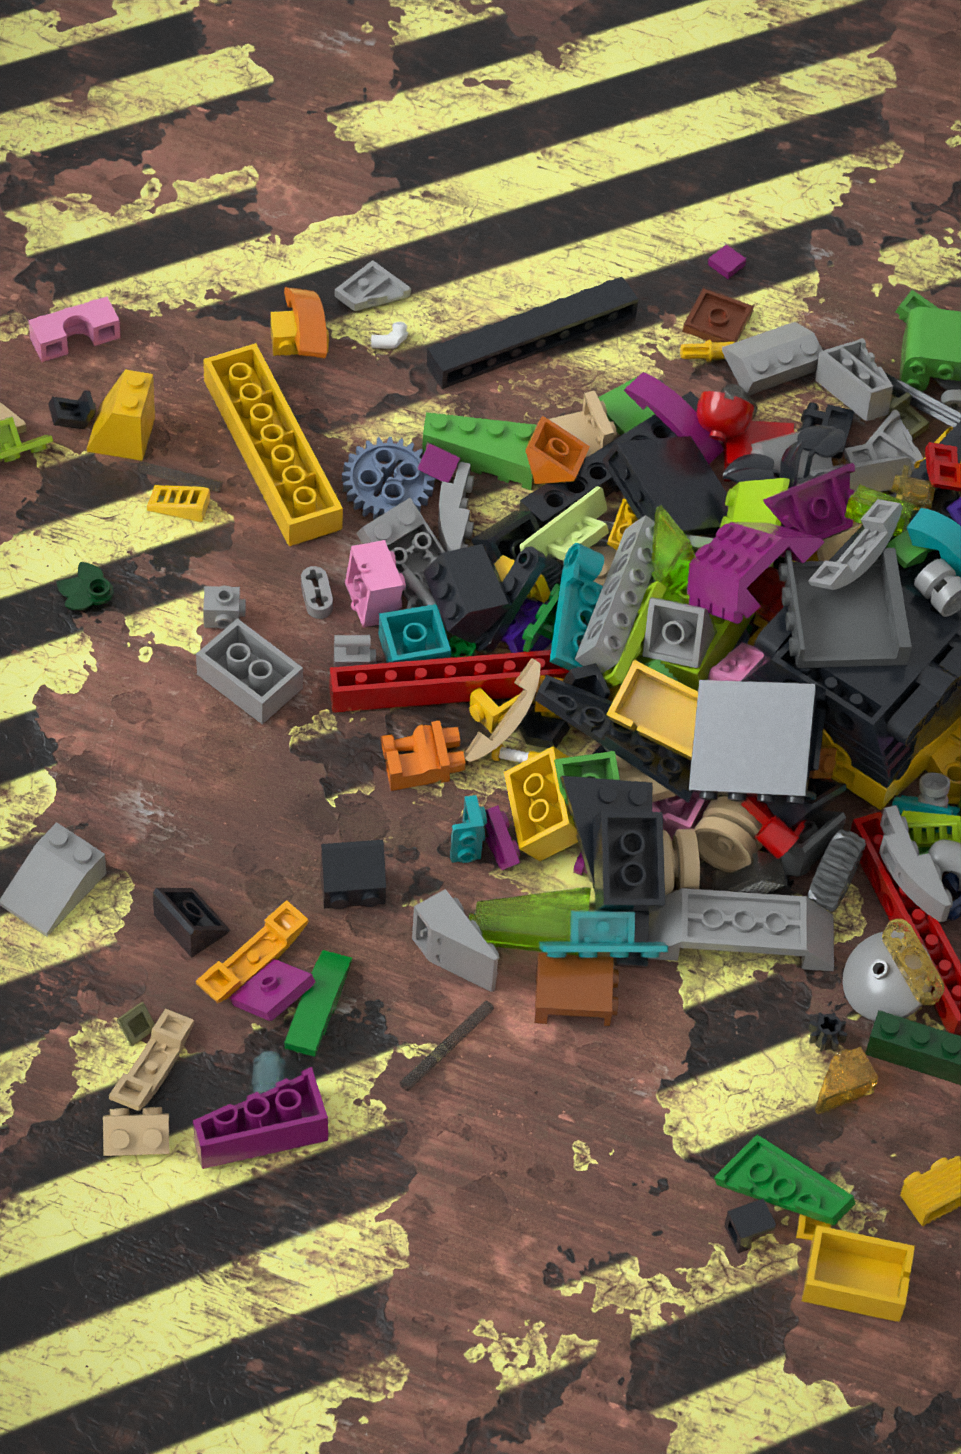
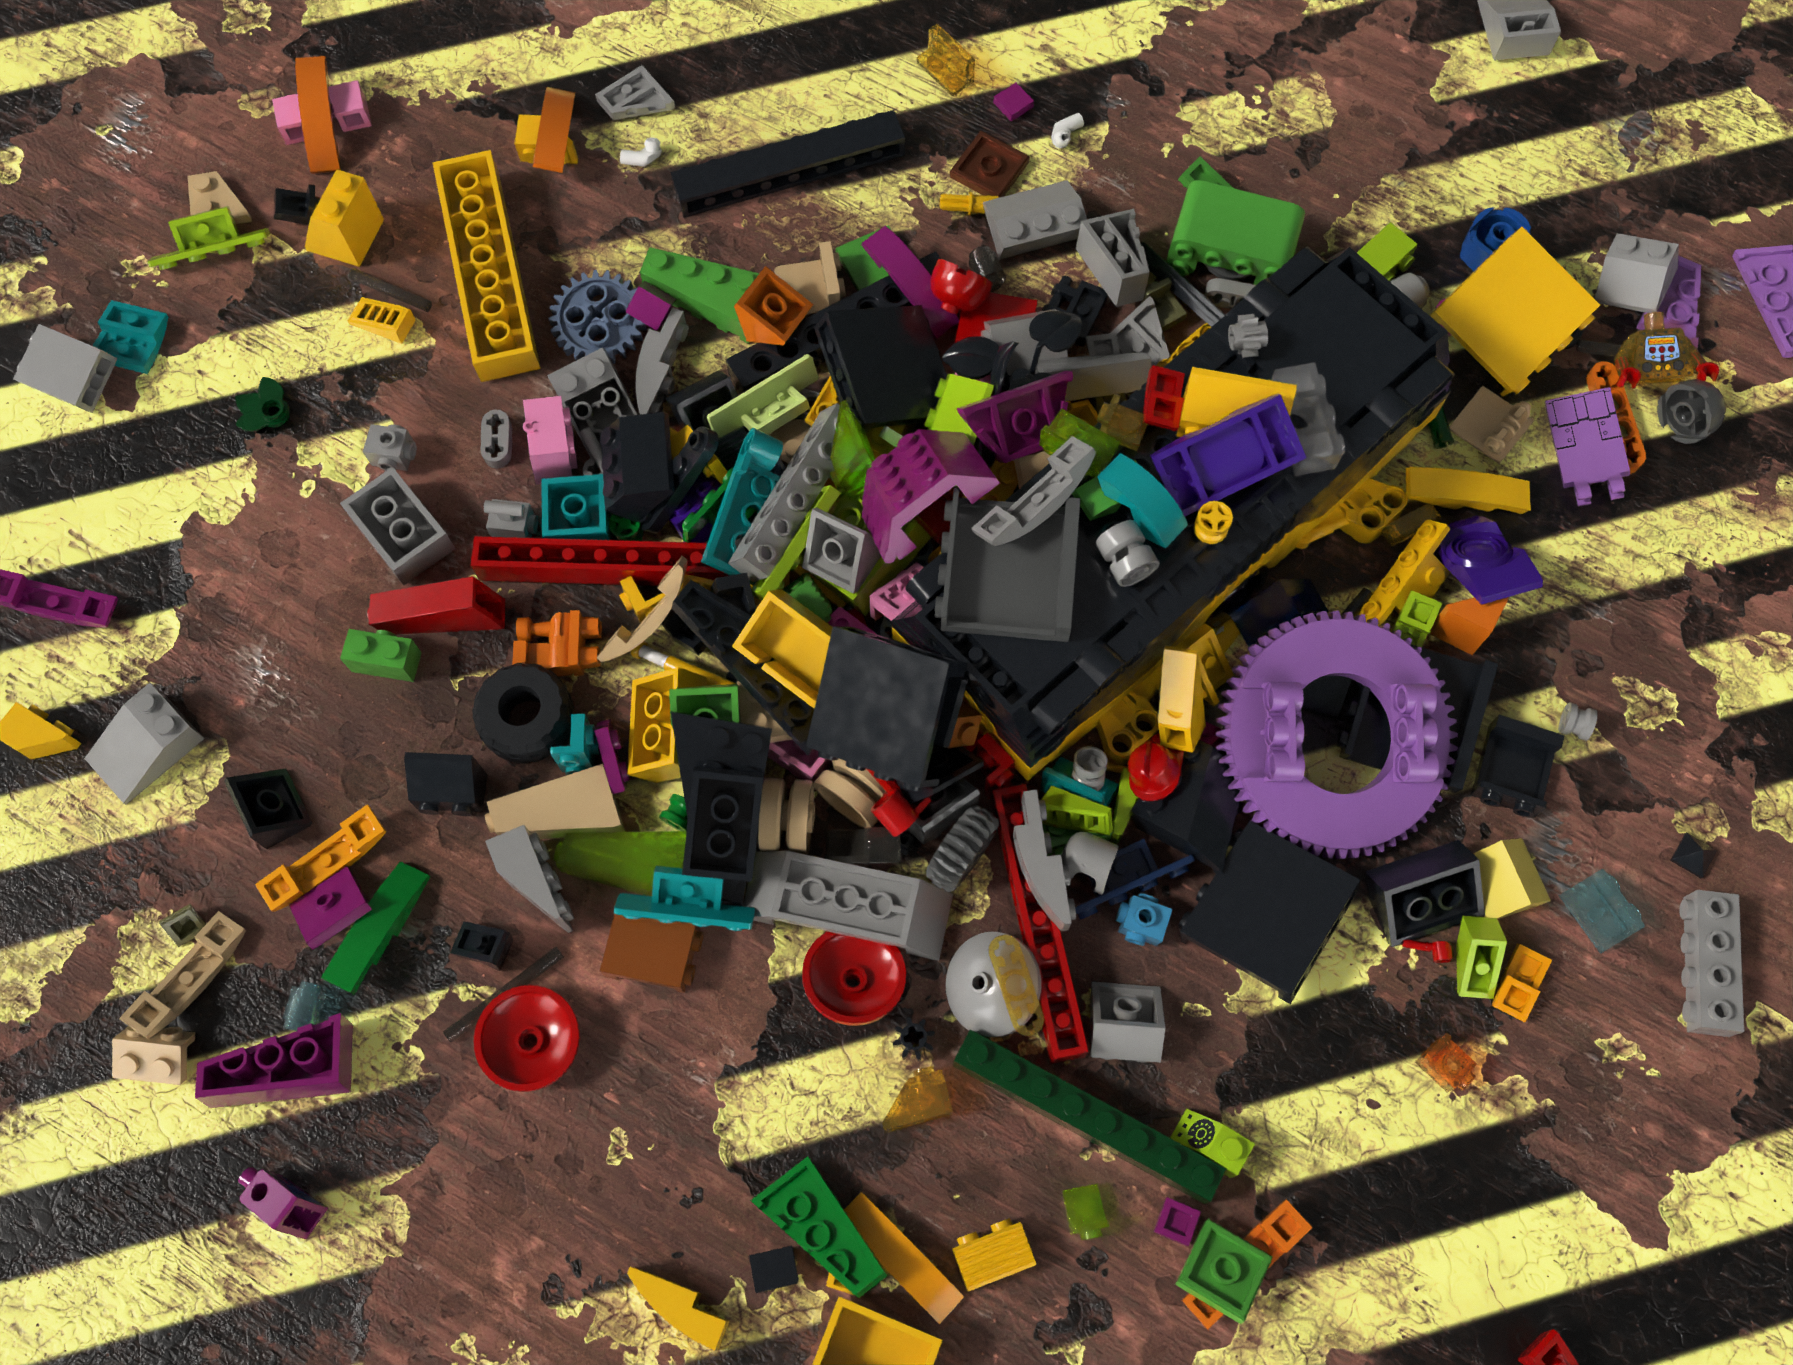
camera: 15 degrees right, 15 degrees up
none -> magenta torso [238,1167,328,1239]
none -> orange slope [295,56,341,174]
none -> bright green brick [340,629,422,682]
none -> red slope [367,576,505,634]
none -> black slope [450,921,513,971]
none -> black tyre [472,663,574,764]
none -> red dish [473,985,580,1092]
none -> tan slope [485,764,626,839]
none -> yellow slope [627,1266,729,1351]
none -> green wheel [659,794,688,833]
none -> red dish [802,931,906,1026]
none -> light orange slope [845,1192,964,1324]
none -> clear yellow bracket [917,23,975,96]
none -> red bracket [977,733,1015,800]
none -> white arm [1051,113,1084,148]

